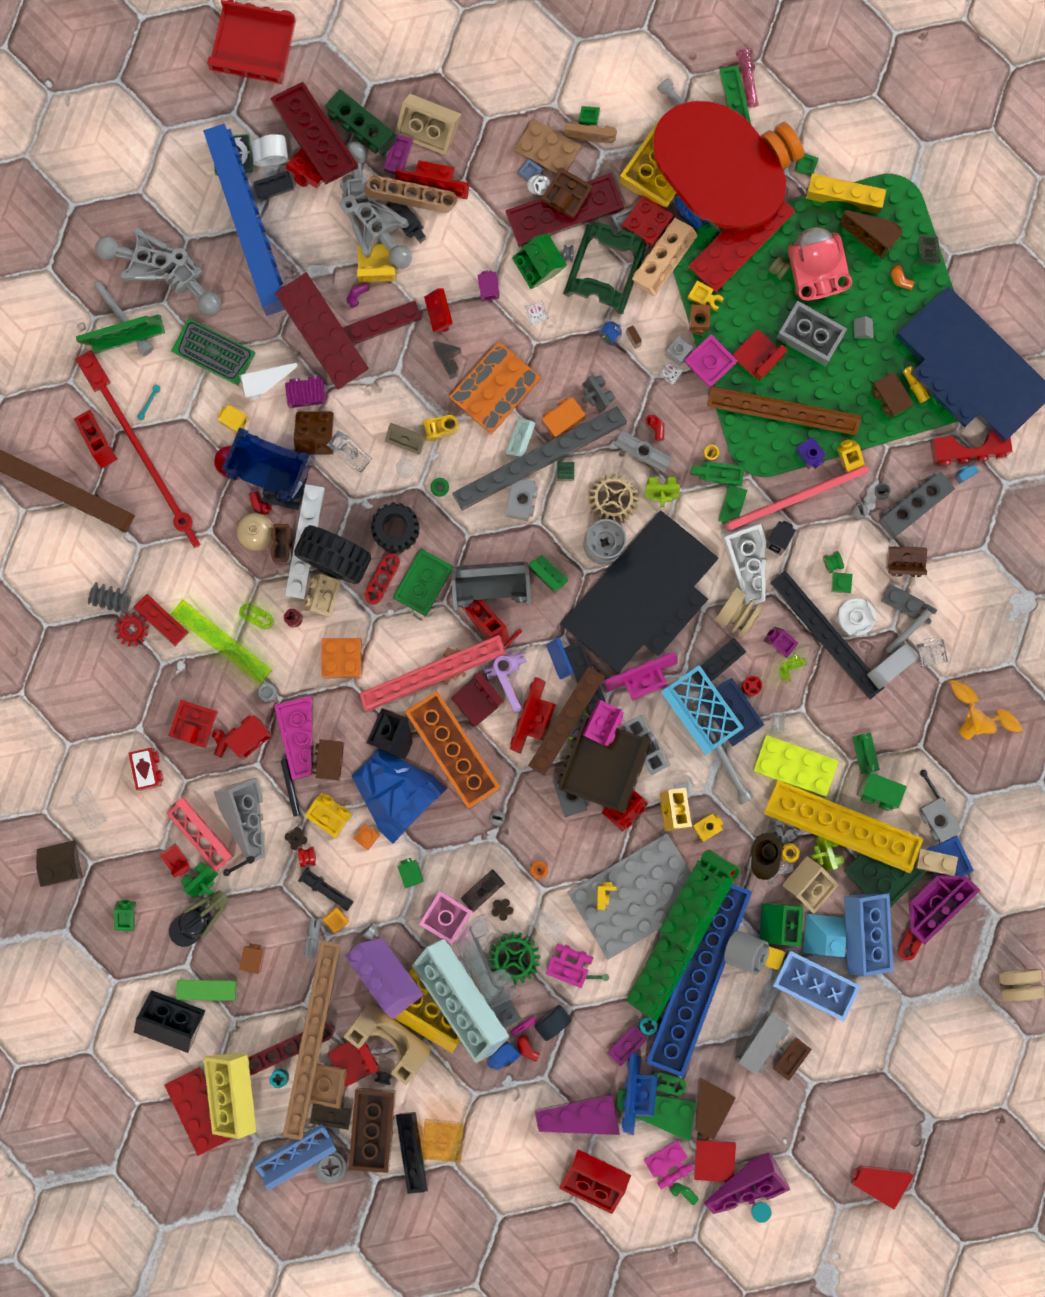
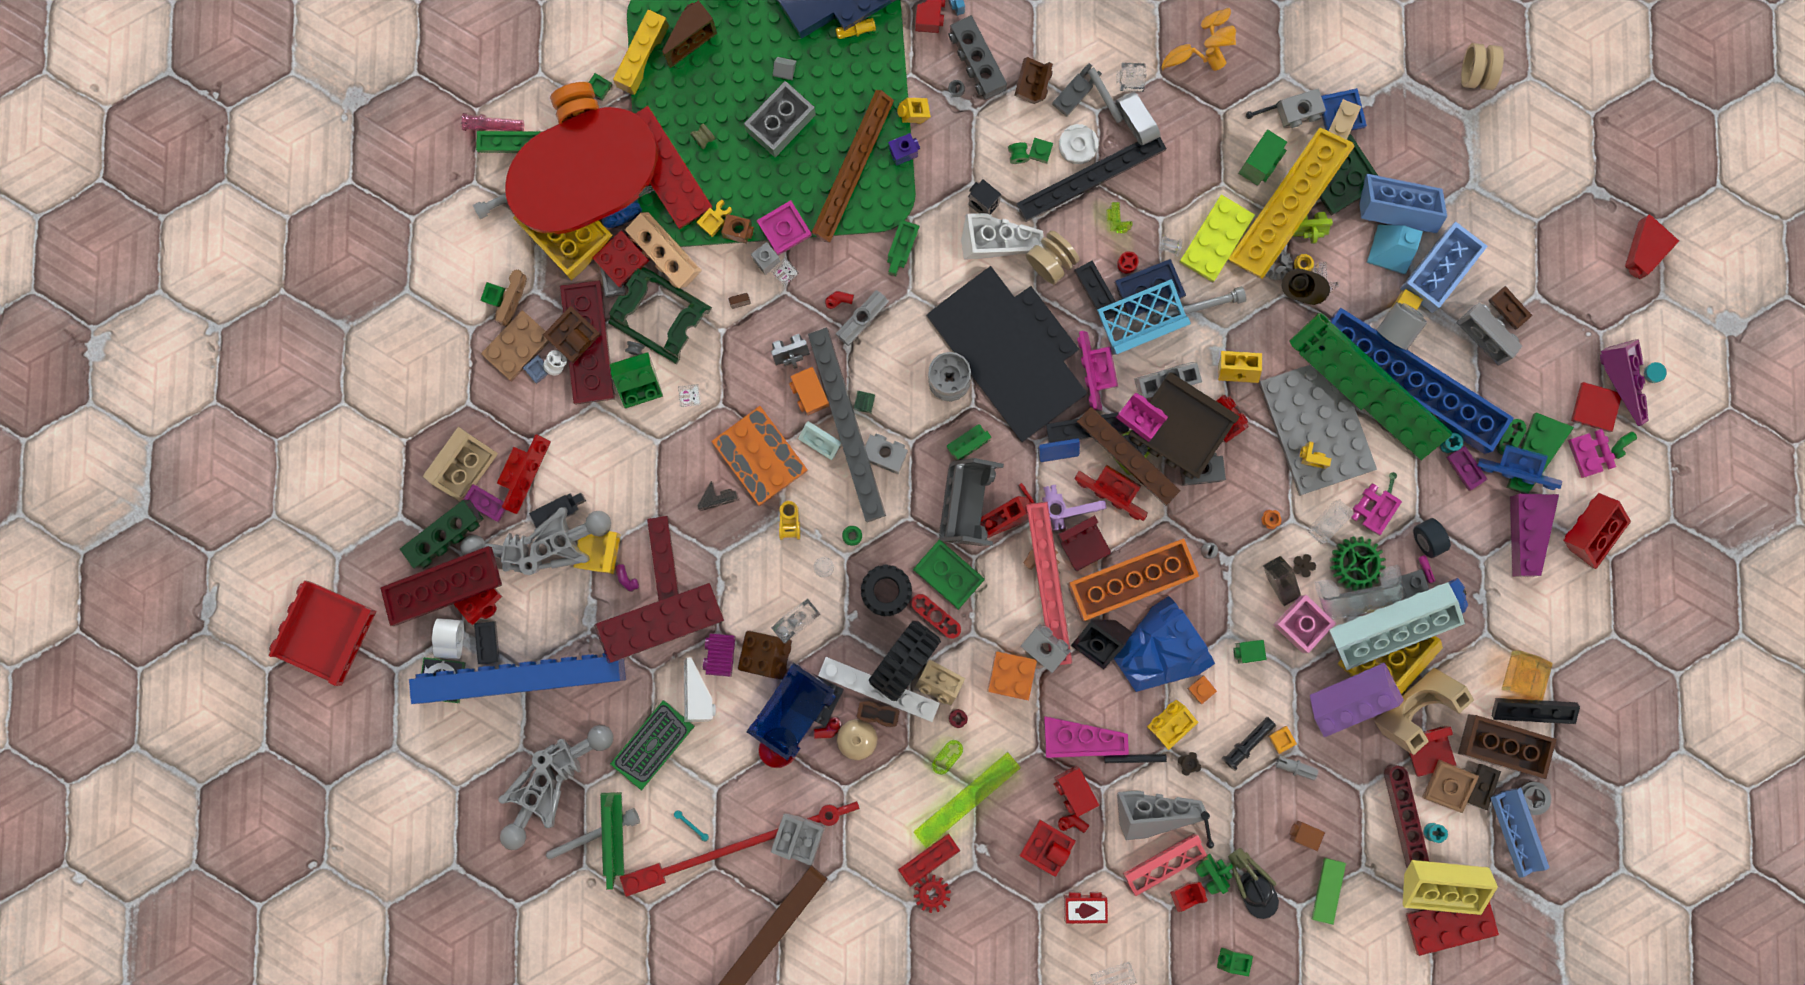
camera: 80 degrees left, 0 degrees up
red slope [74,410,118,469] -> none
dark grey piece [88,582,131,614] -> none
black slope [133,990,206,1053] -> none
yellow brick [218,404,250,435] -> none
light grey tile [258,683,278,702] -> none
medium nougat plate [282,940,341,1140] -> none
red wheel [298,846,316,867] -> none
reddish brown brick [313,739,344,781] -> none
light grey hinge [362,924,379,941] -> none
medium nougat beam [363,175,457,213] -> none
black bush [374,1071,393,1085] -> none
dark tan plate [384,423,426,455] -> none
red bracket [424,288,453,332] -> none
magenta brick [478,270,500,301] -> none
red arm [517,1035,540,1062] -> none
tan gear [588,473,639,524] -> none
blue rock [598,322,622,346] -> none
lime hips [644,477,680,507] -> none
yellow brick [692,813,724,842] -> none
reddish brown slope [695,1077,736,1141] -> none
yellow hinge [703,445,719,460] -> none
green tile [718,485,748,523] -> none
coral tile [724,465,869,530] -> none
red bracket [733,330,788,382] -> none
green slope [759,903,803,946] -> none
magenta bracket [764,627,798,658] -> none
tan slope [782,856,839,914] -> none
coral piece [788,227,852,301] -> none
light grey hinge [852,503,868,519] -> none
green hinge [852,733,880,774] -> none
reddish brown brick [871,372,913,419] -> none
orange arm [891,265,914,290] -> none
red beam [897,927,922,961] -> none
magenta wedge [909,875,980,945] -> none
none -> light grey slope [771,814,826,866]
none -> light grey brick [1021,624,1071,673]

